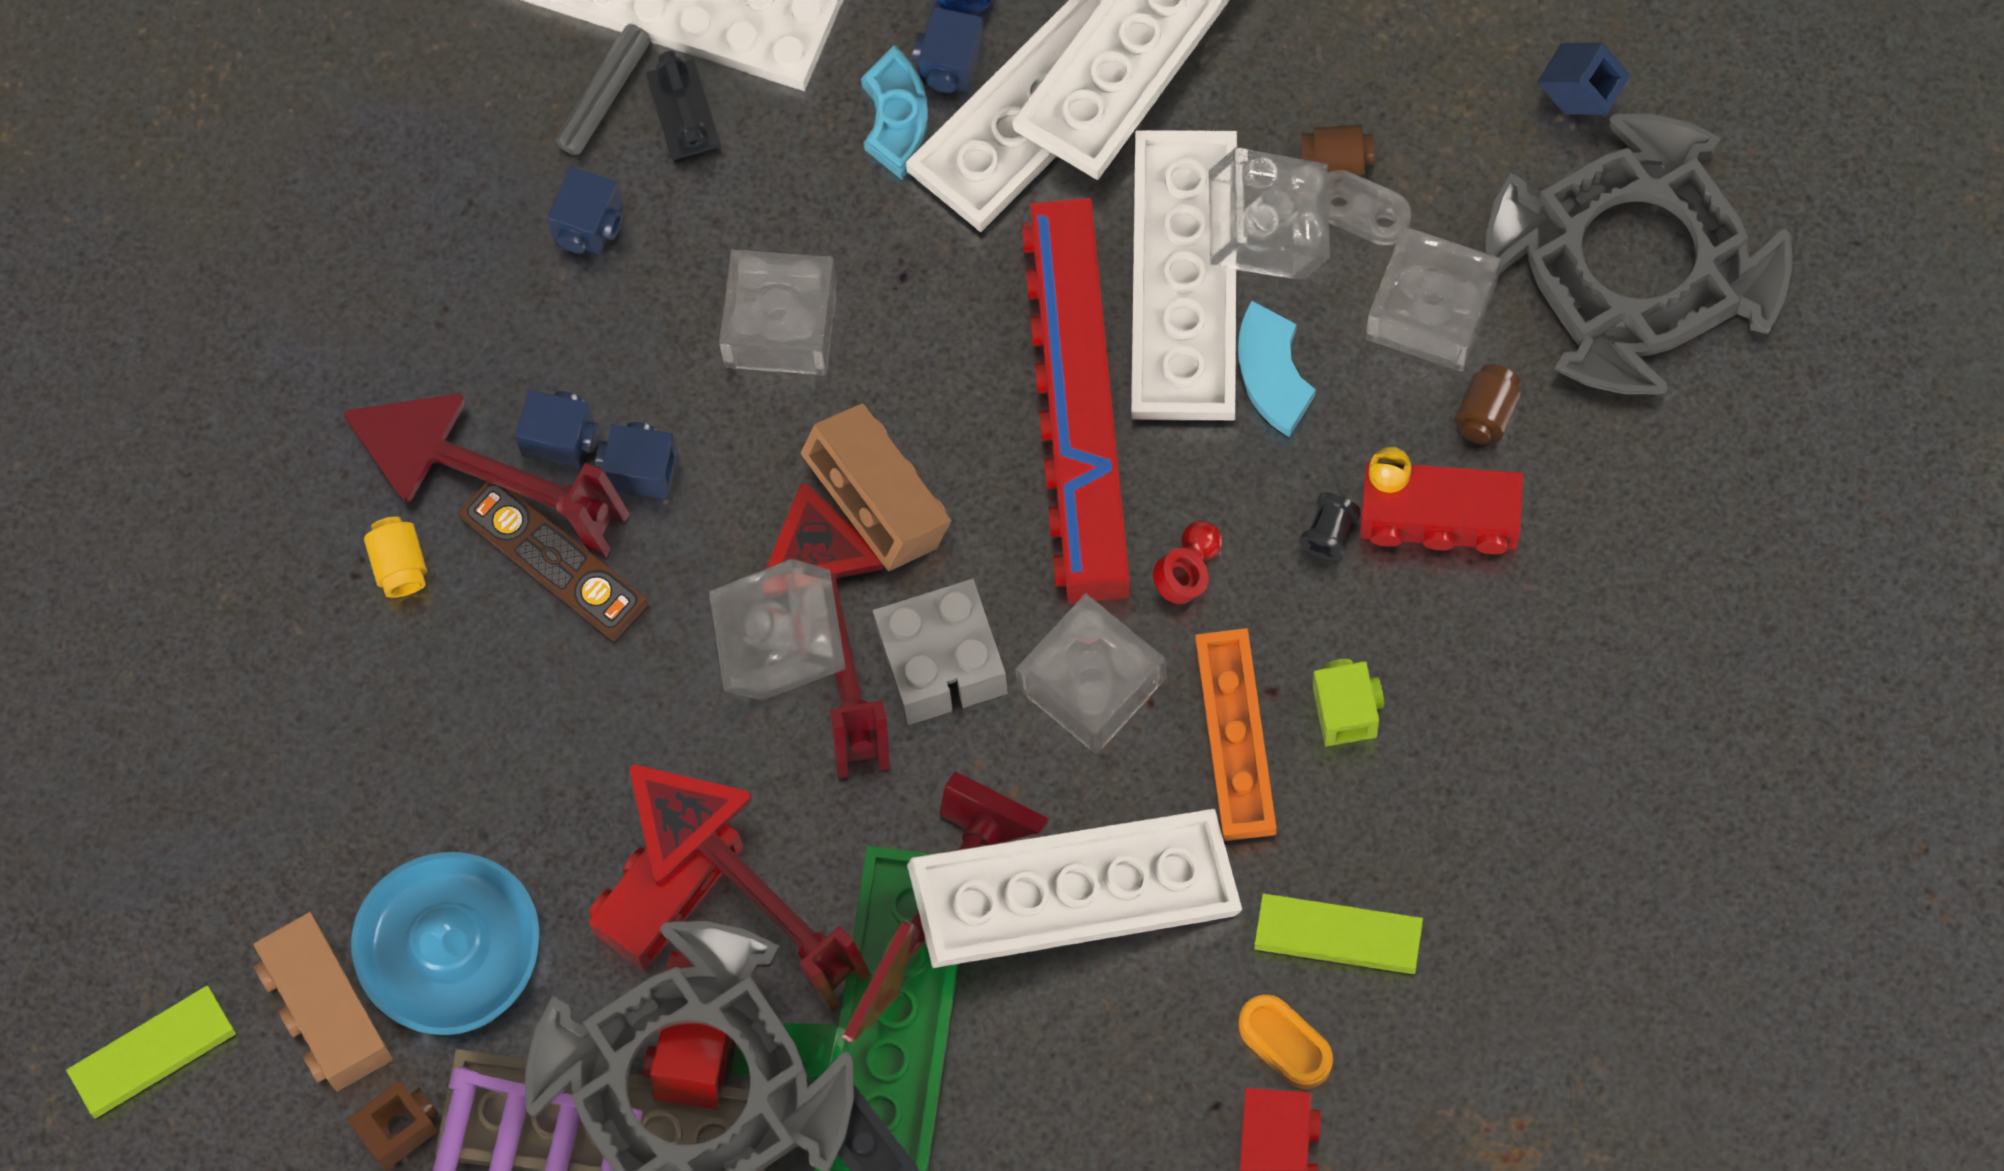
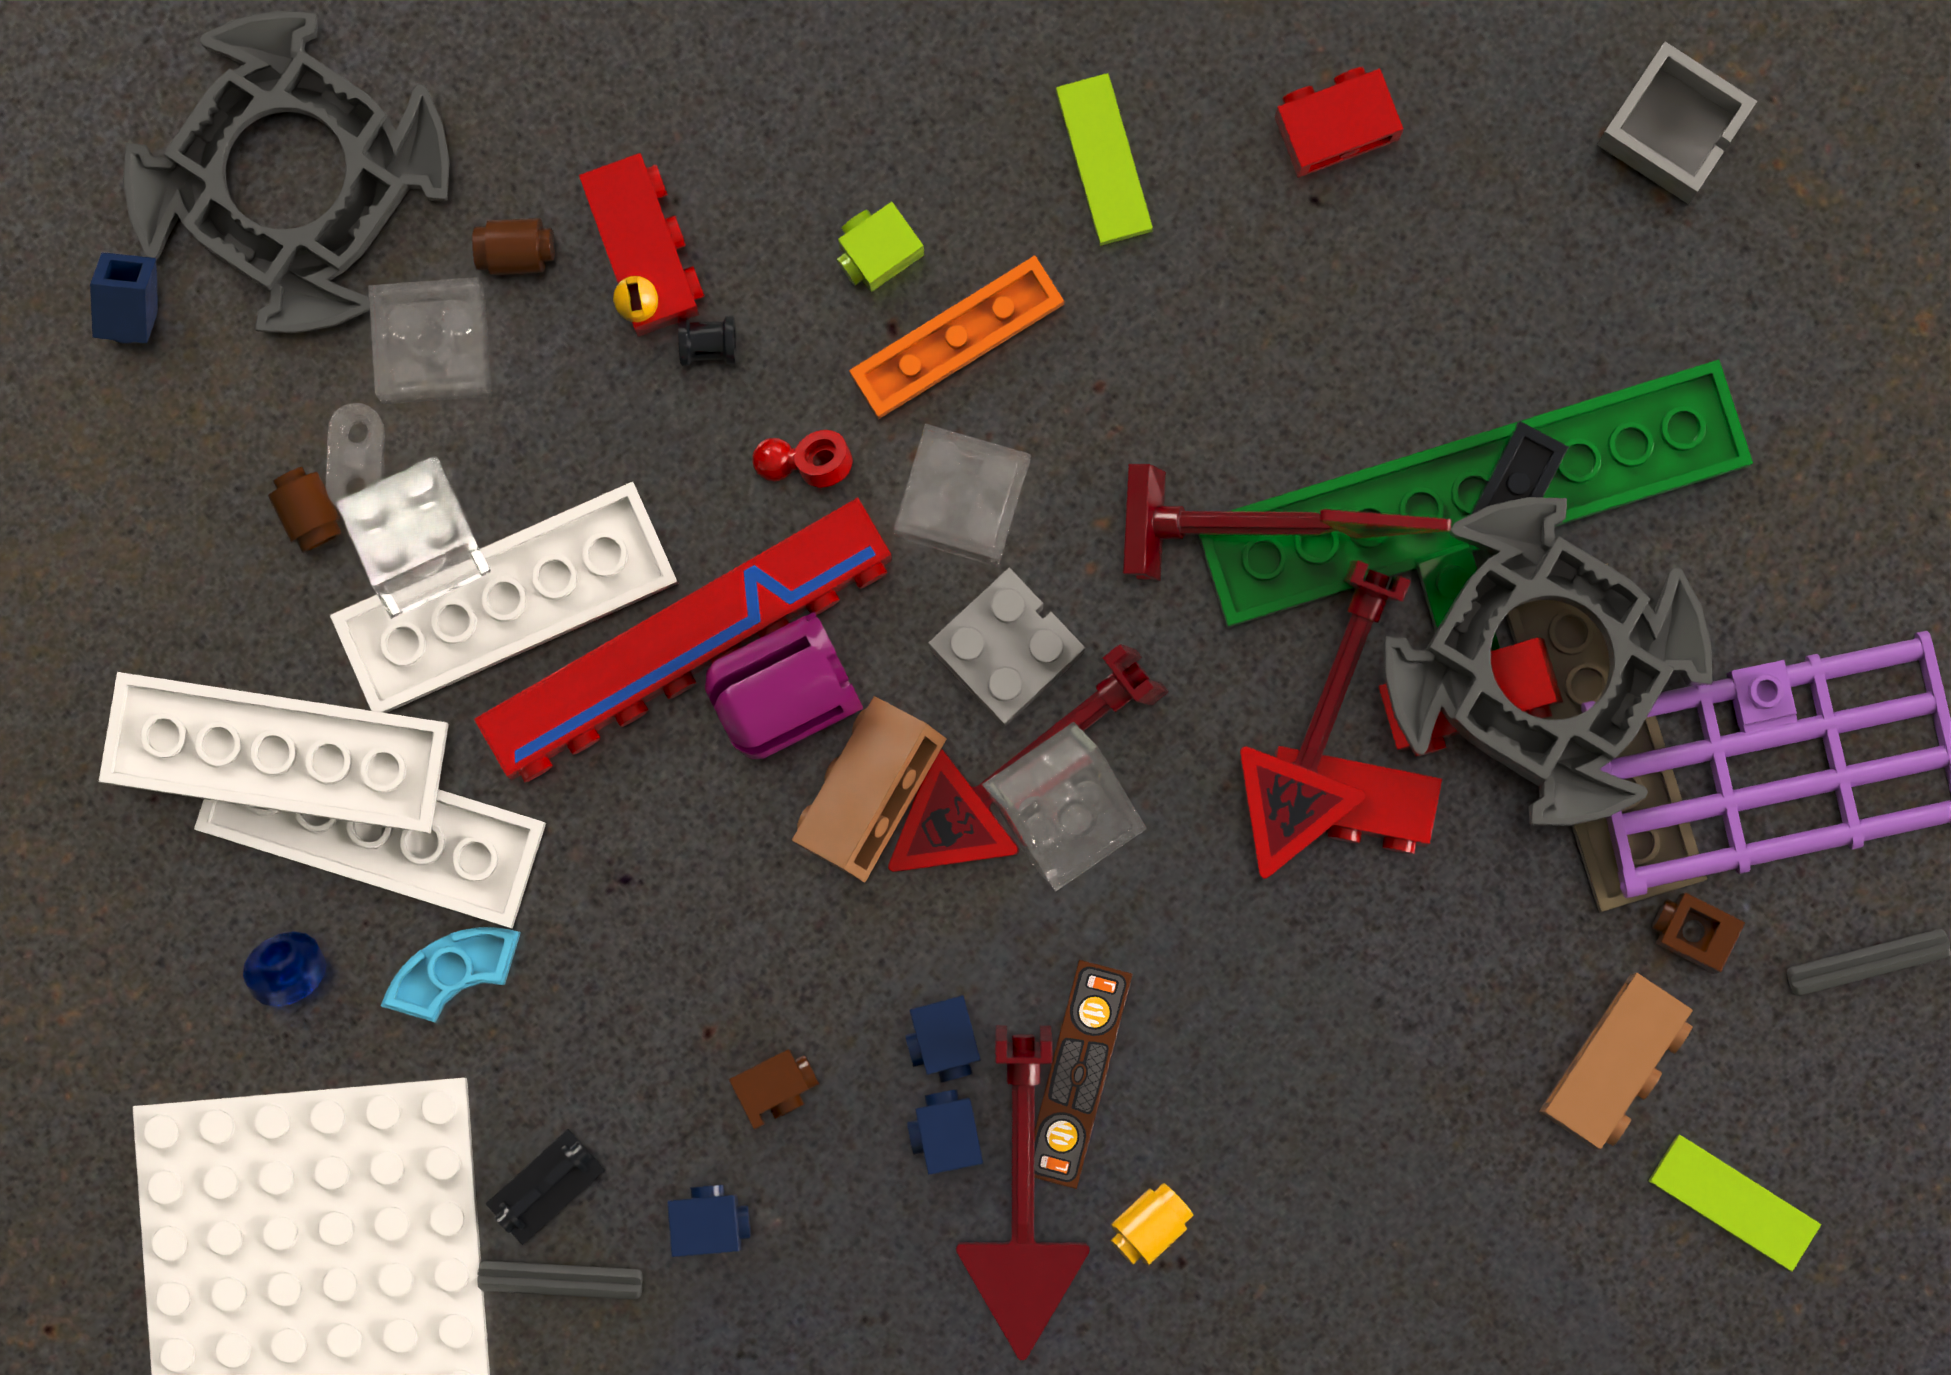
camera: 120 degrees left, 15 degrees up
dark azure hat [351,852,539,1035] -> none
clear brick [719,249,837,375] -> none
white plate [907,809,1242,968] -> none
dark blue brick [912,7,984,92] -> none
medium azure tile [1238,301,1316,437] -> none
light orange tile [1239,995,1333,1089] -> none
none -> magenta cylinder [705,612,863,760]
none -> reddish brown brick [729,1049,819,1129]

